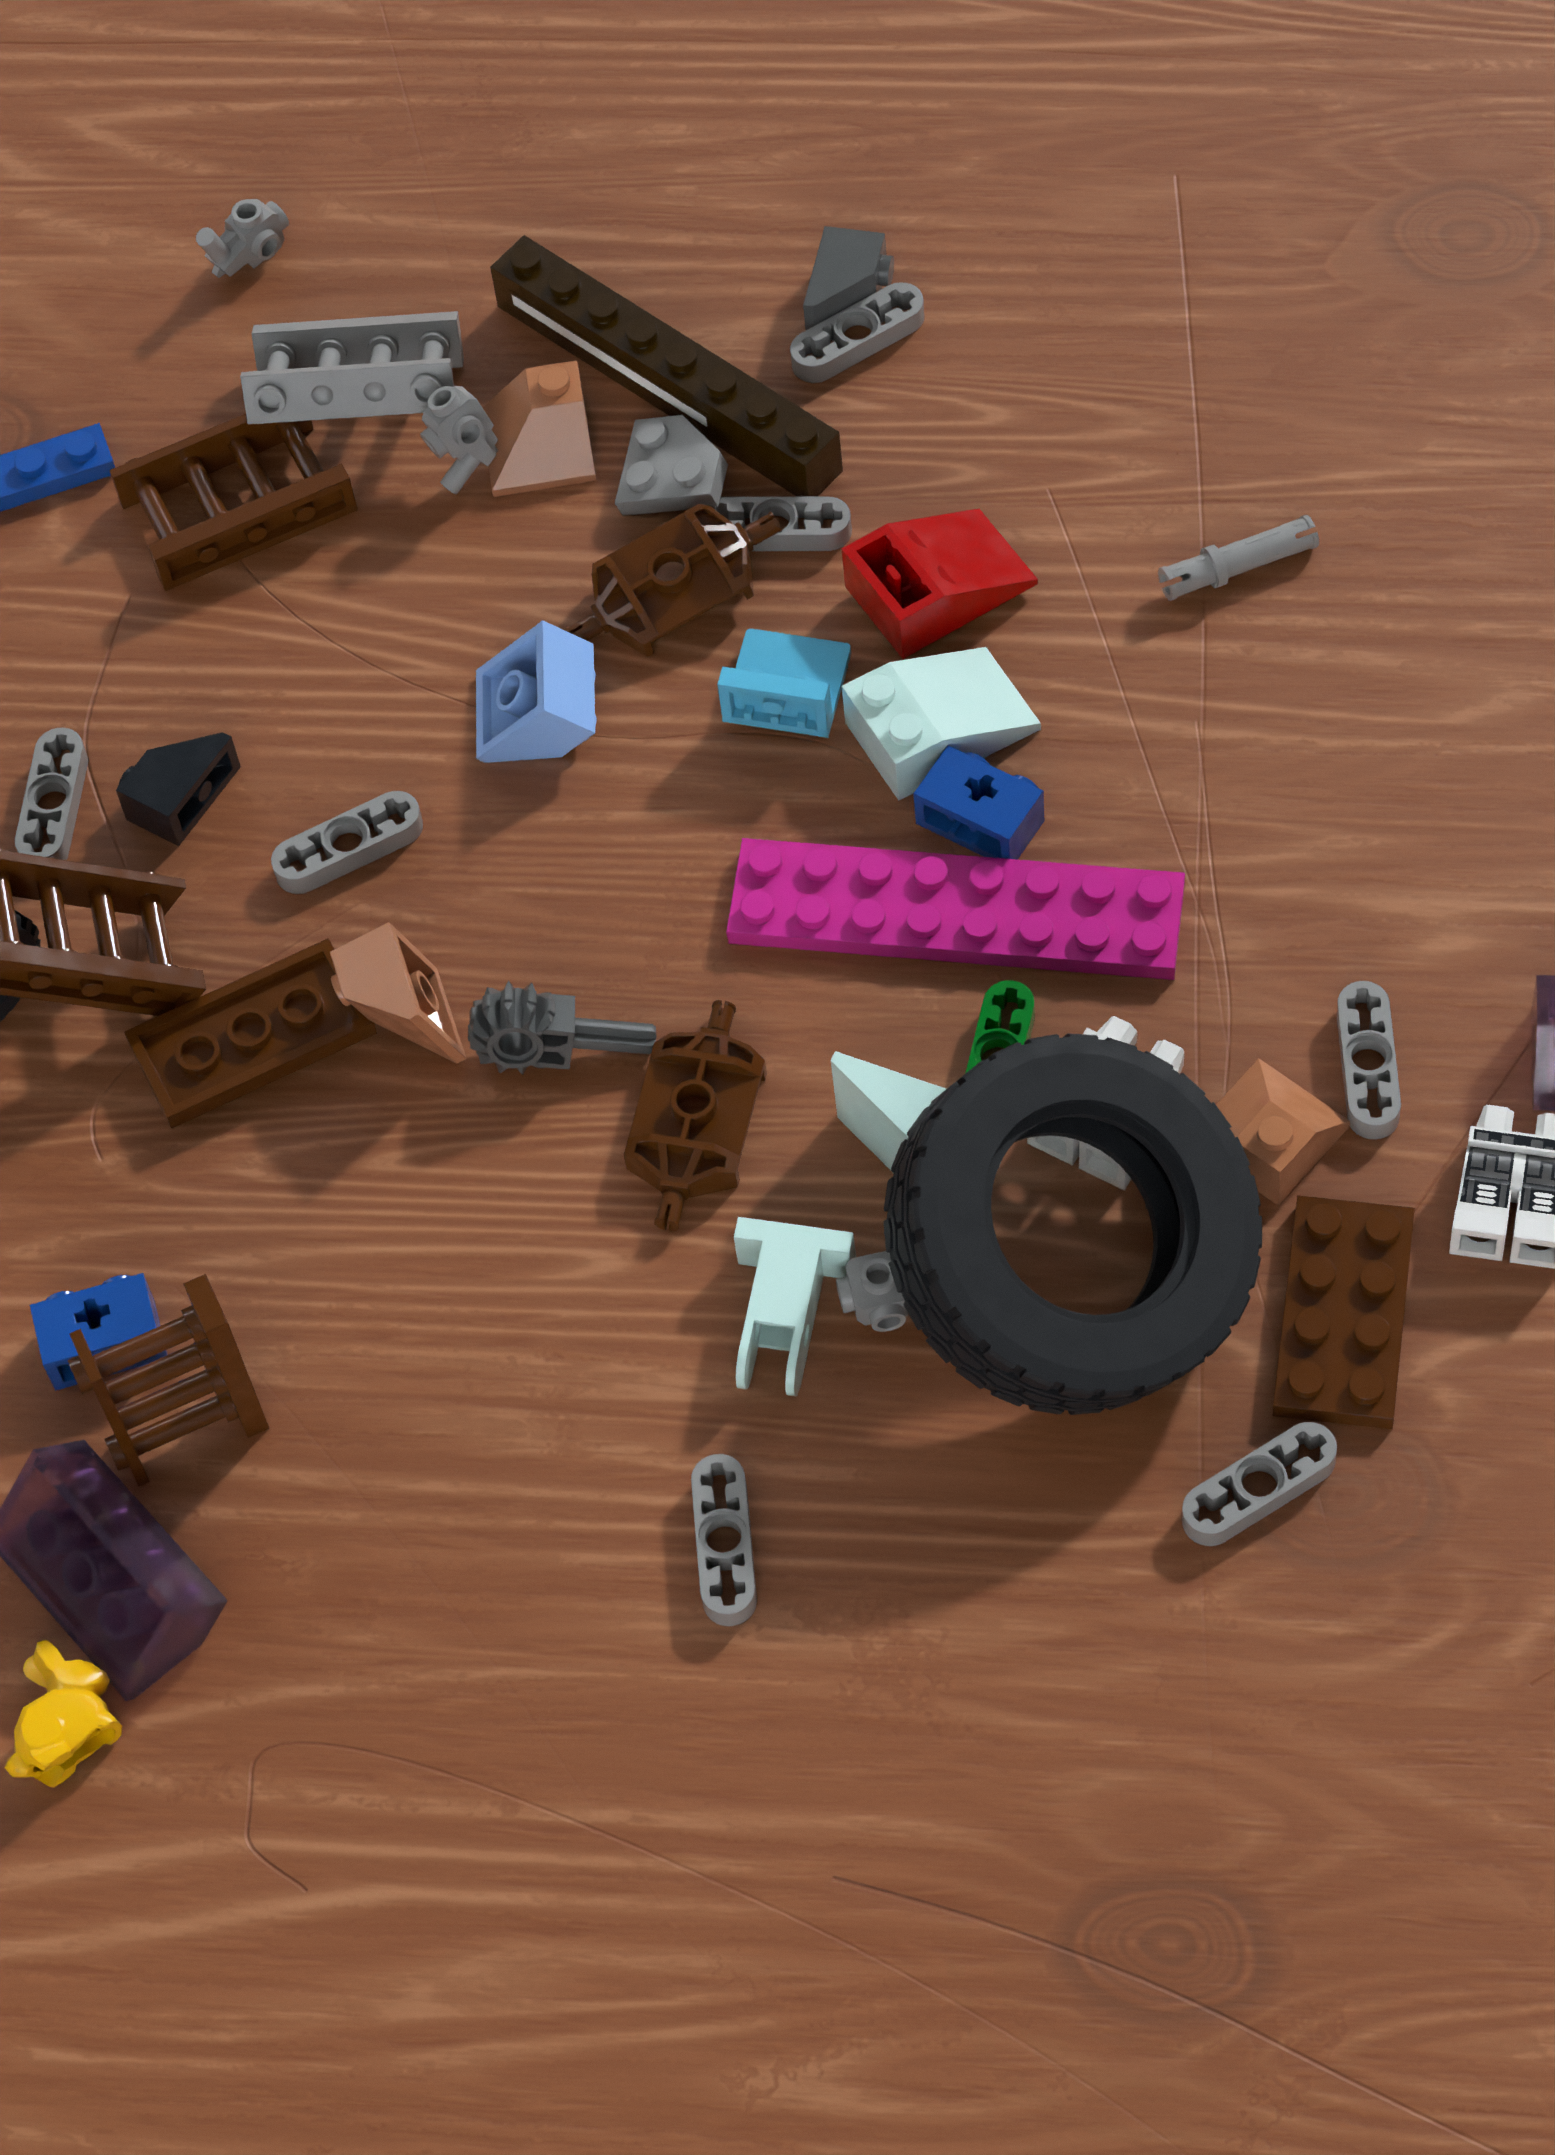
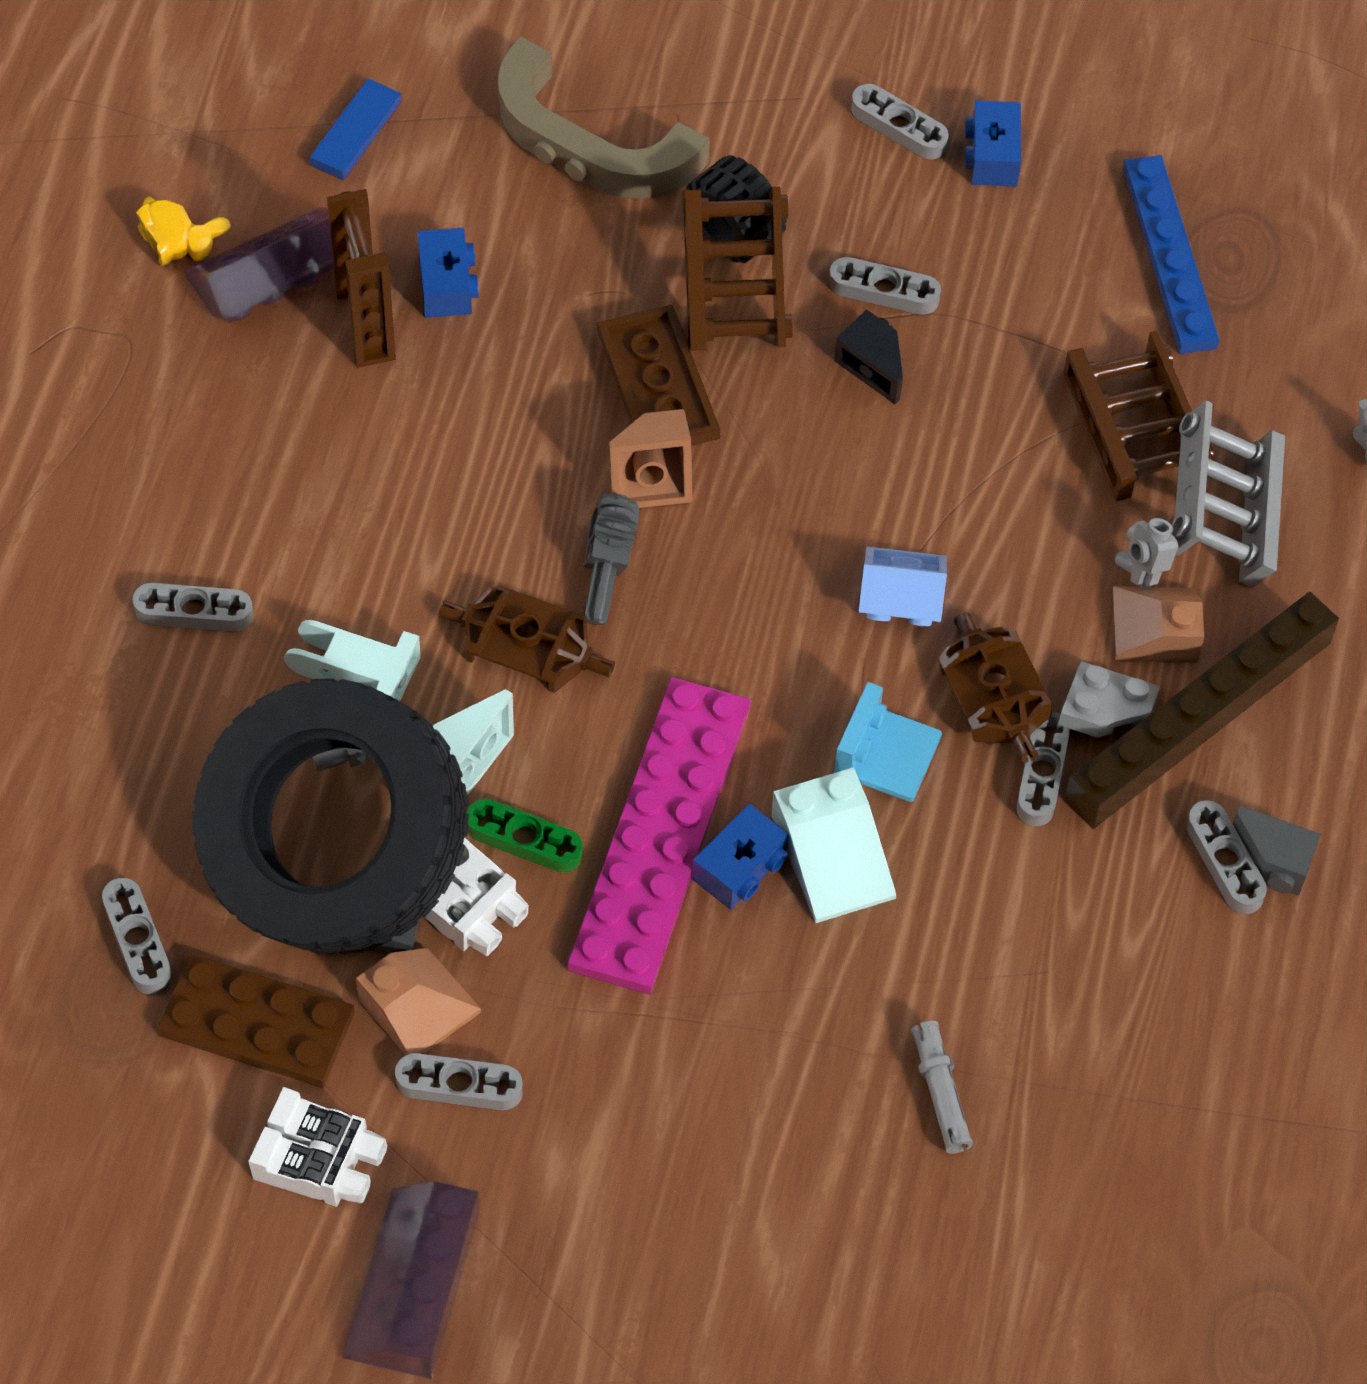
camera: 90 degrees right, 0 degrees up
light grey beam [271,791,423,894] -> none
red slope [841,508,1038,659] -> none

